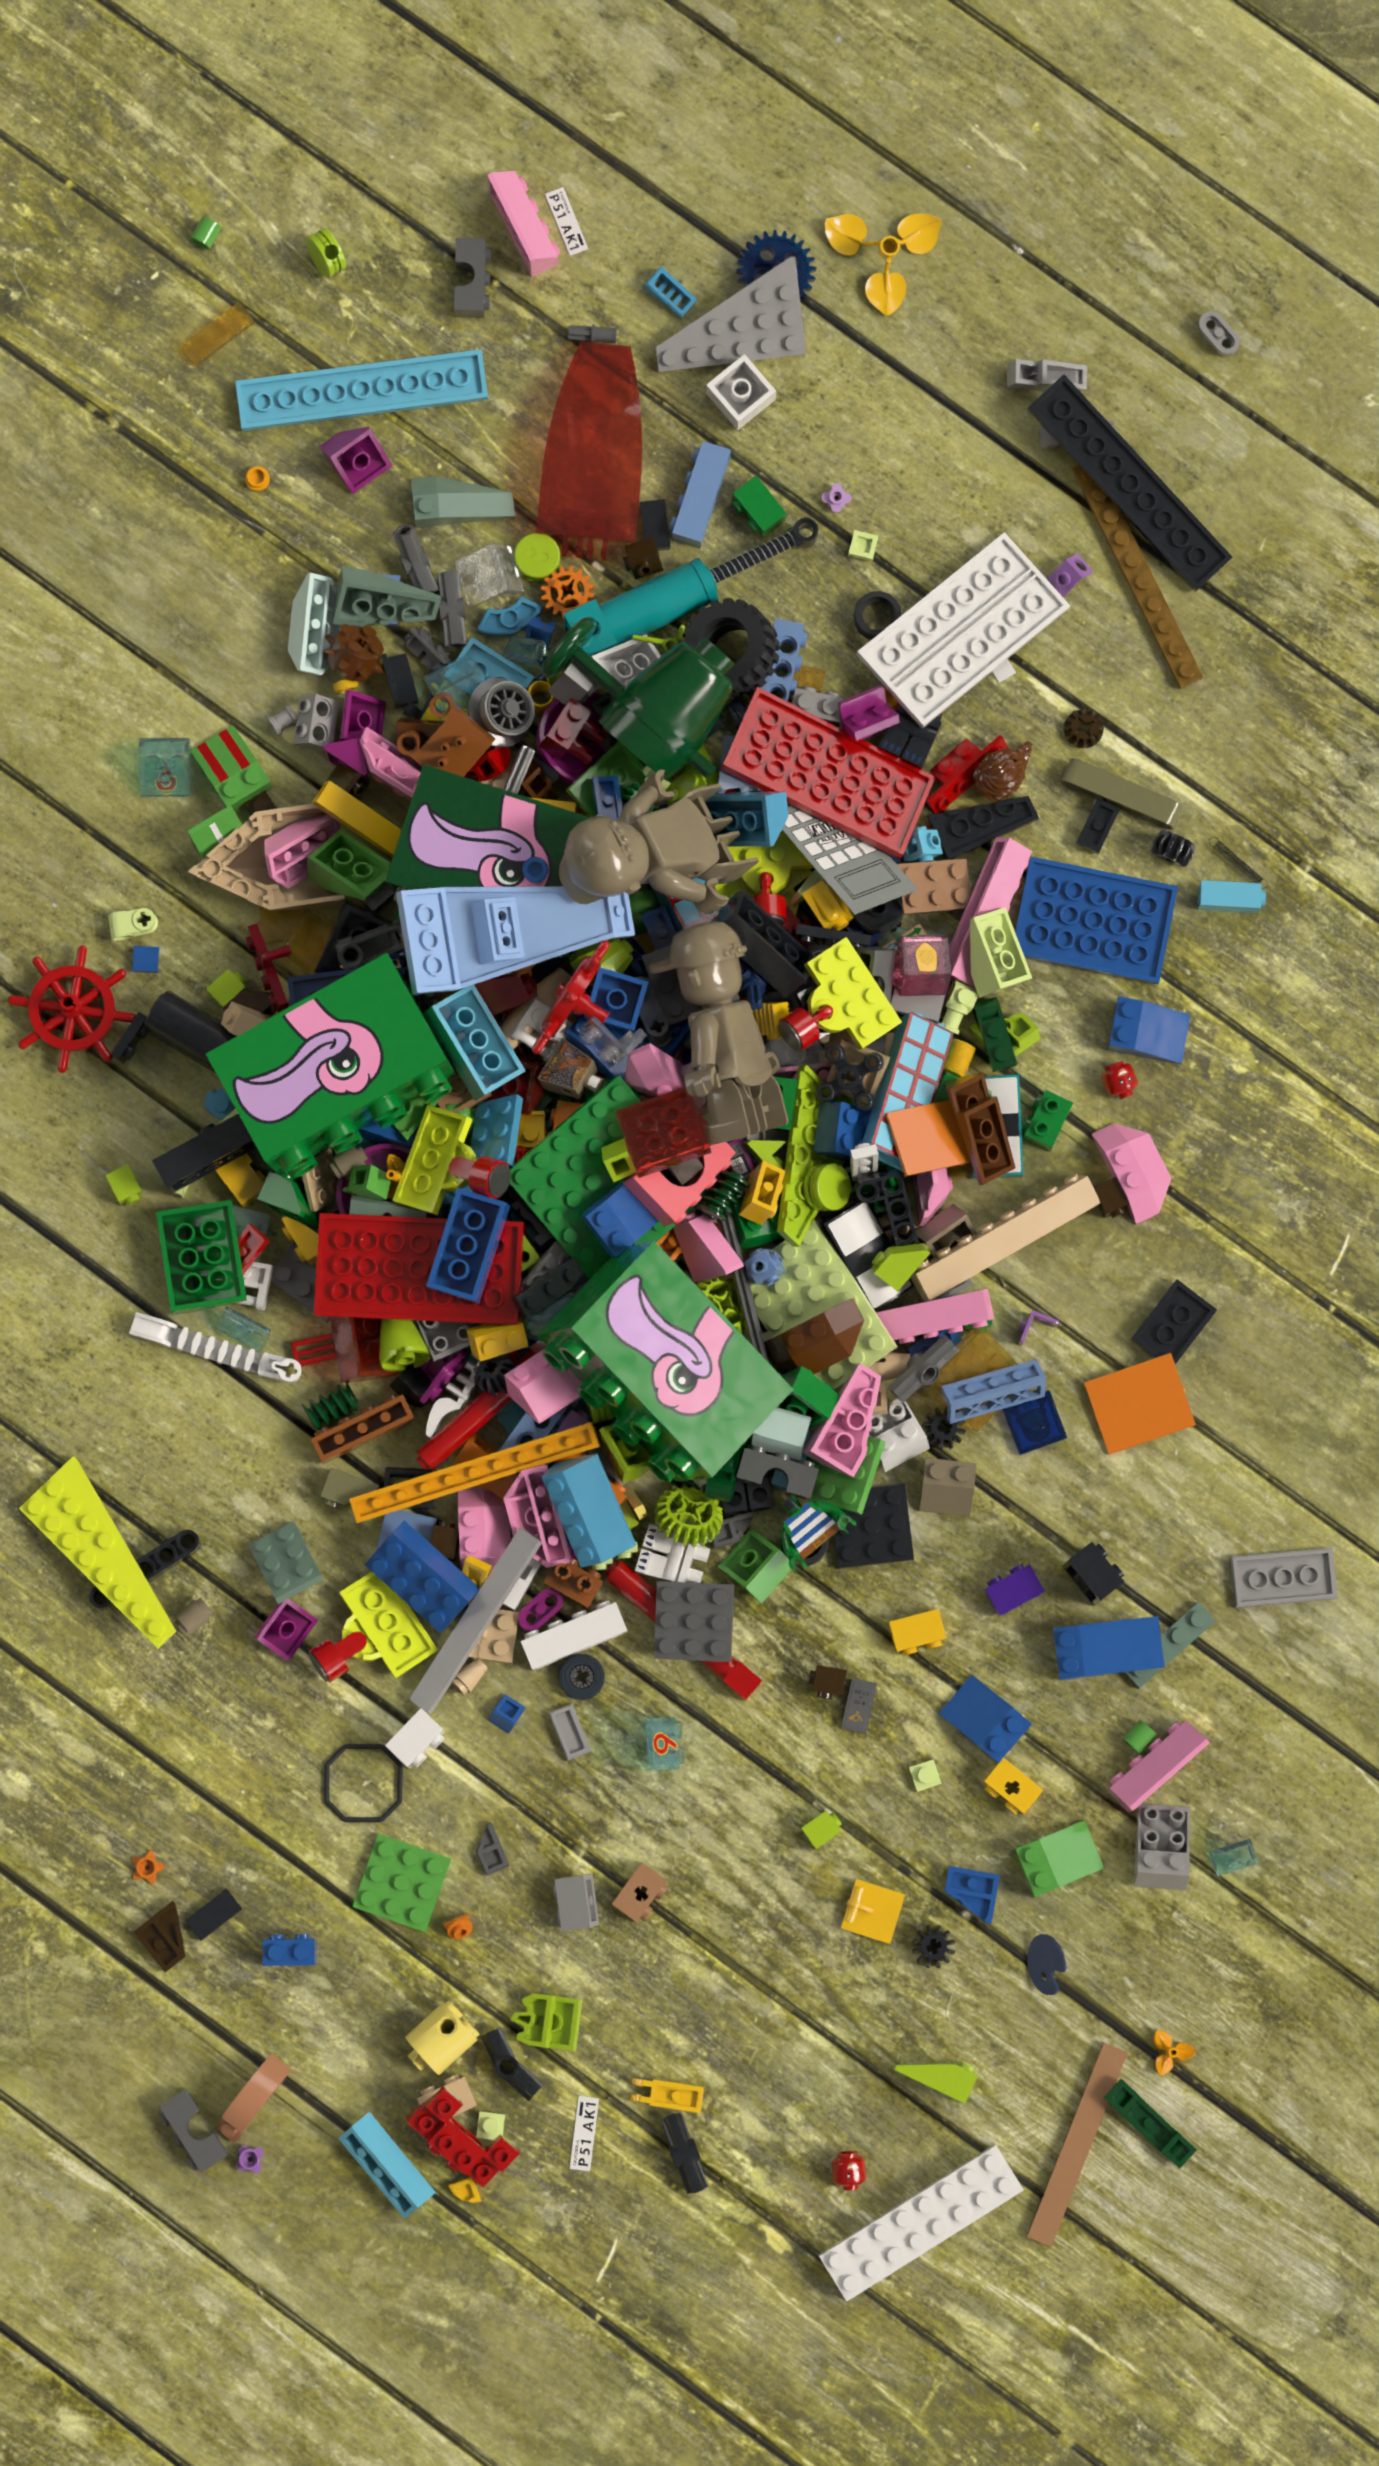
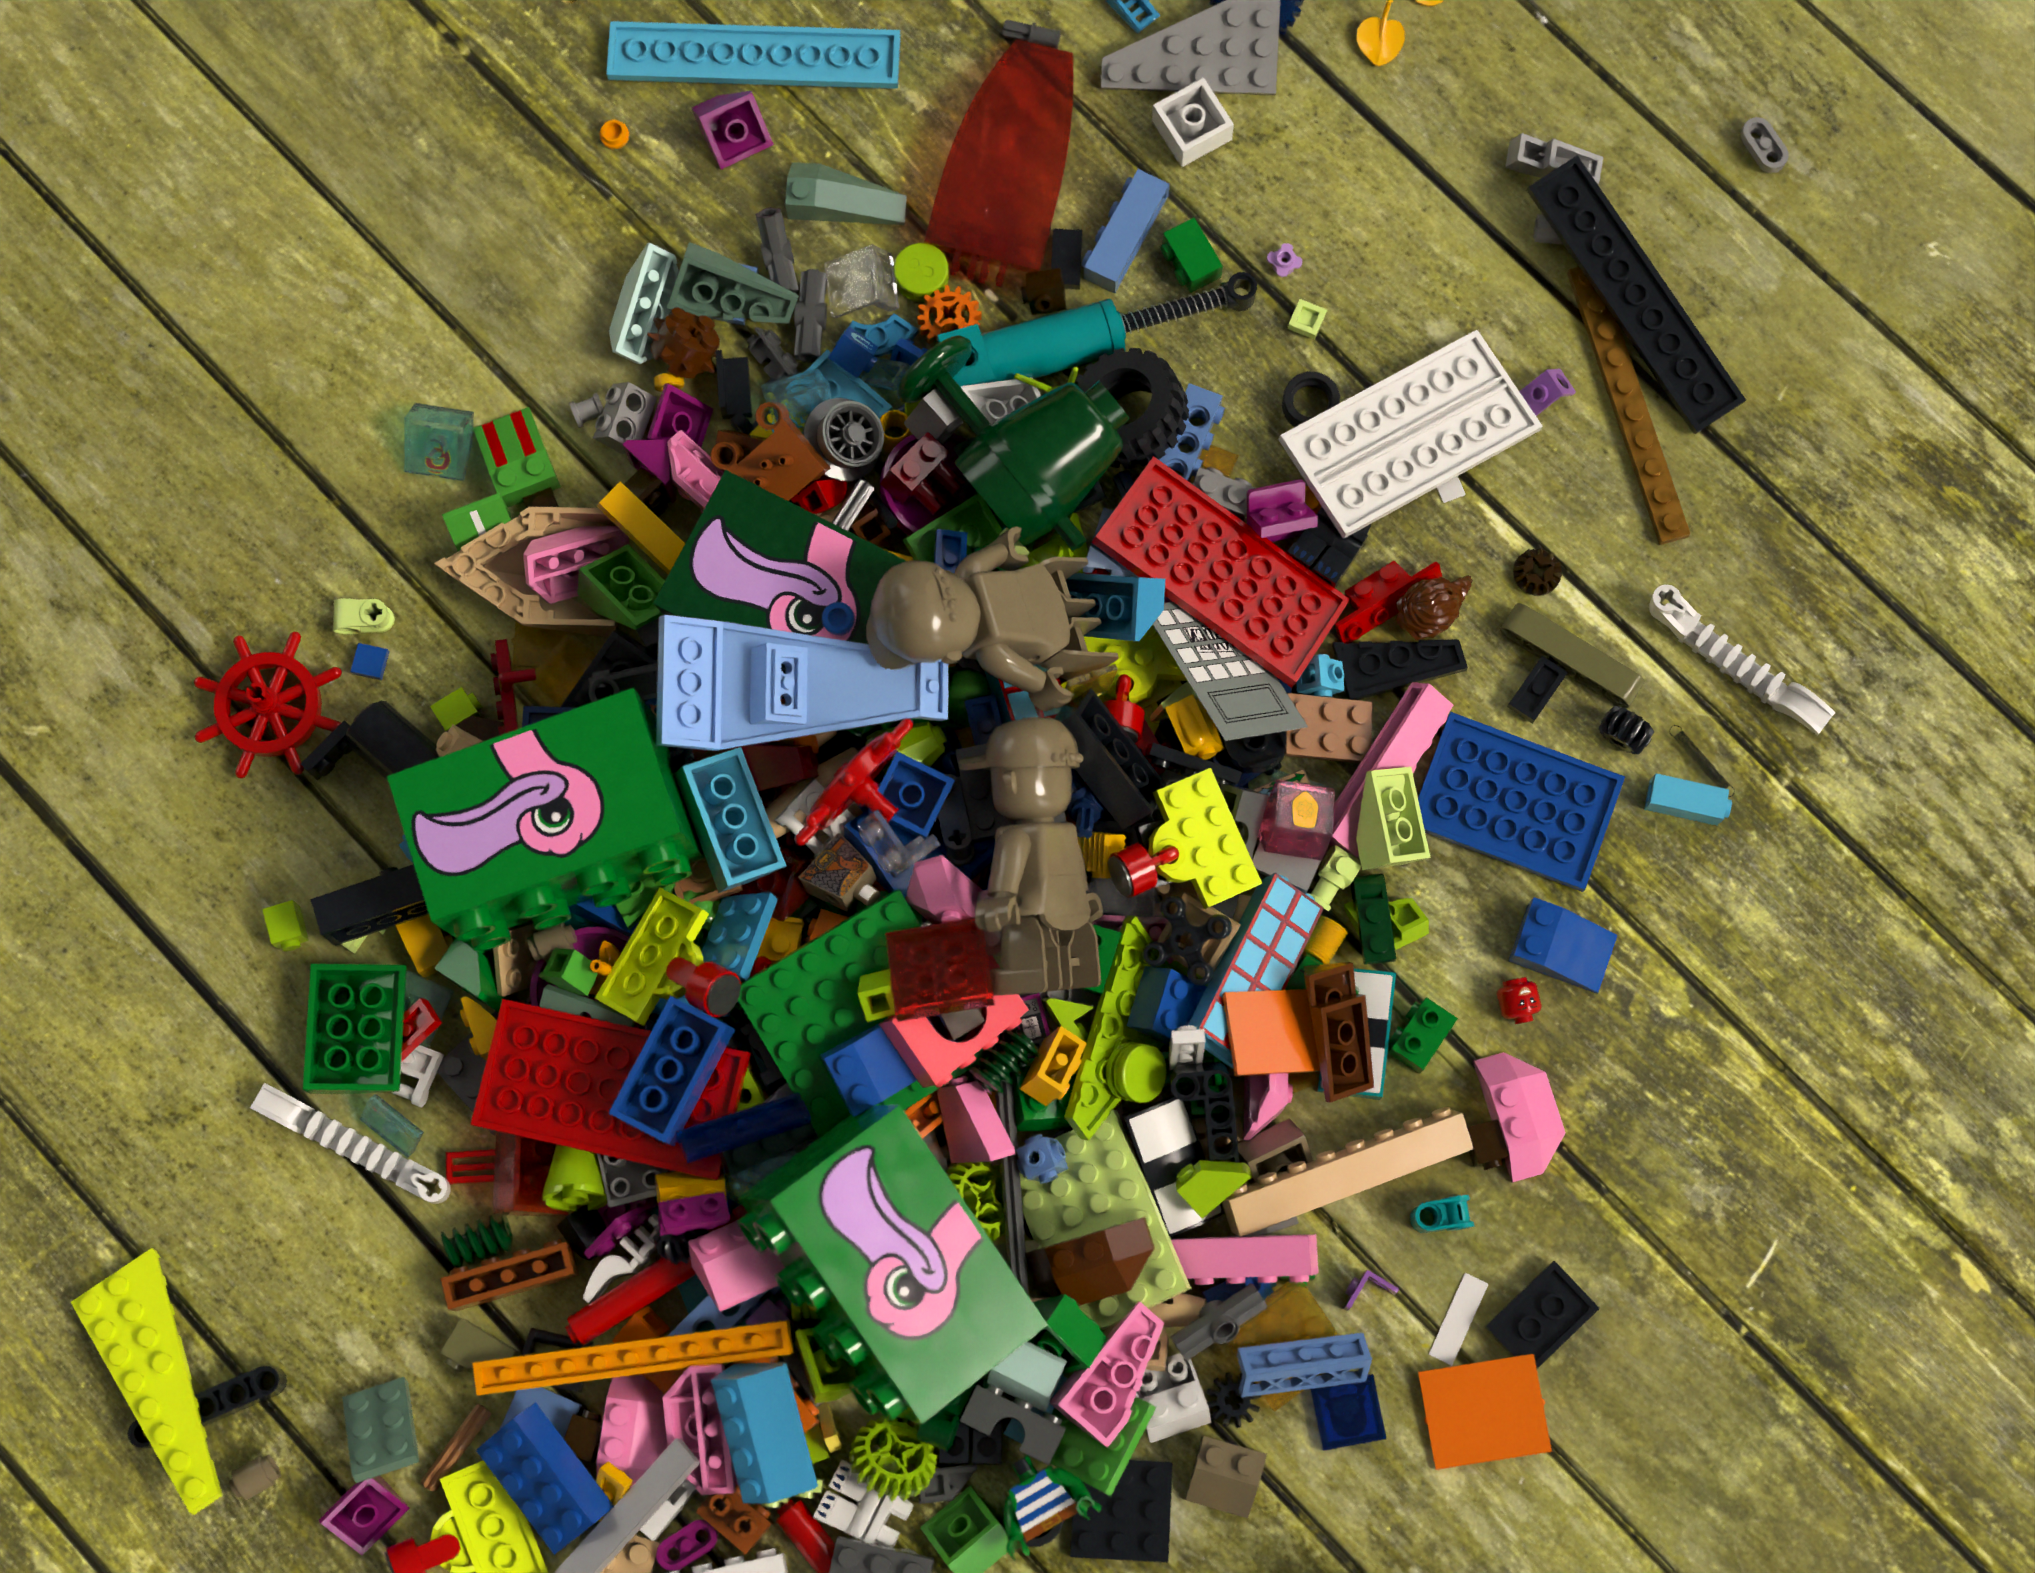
camera: 15 degrees right, 5 degrees down
none -> medium nougat axle [421,1404,491,1492]
none -> magenta bracket [658,1192,730,1236]
none -> clear blue tile [676,1092,811,1164]
none -> blue brick [828,326,878,378]
none -> clear yellow piece [1061,664,1118,708]
none -> teal piece [1410,1195,1475,1233]
none -> white sticker [1429,1273,1488,1366]
none -> white piece [1649,585,1835,736]

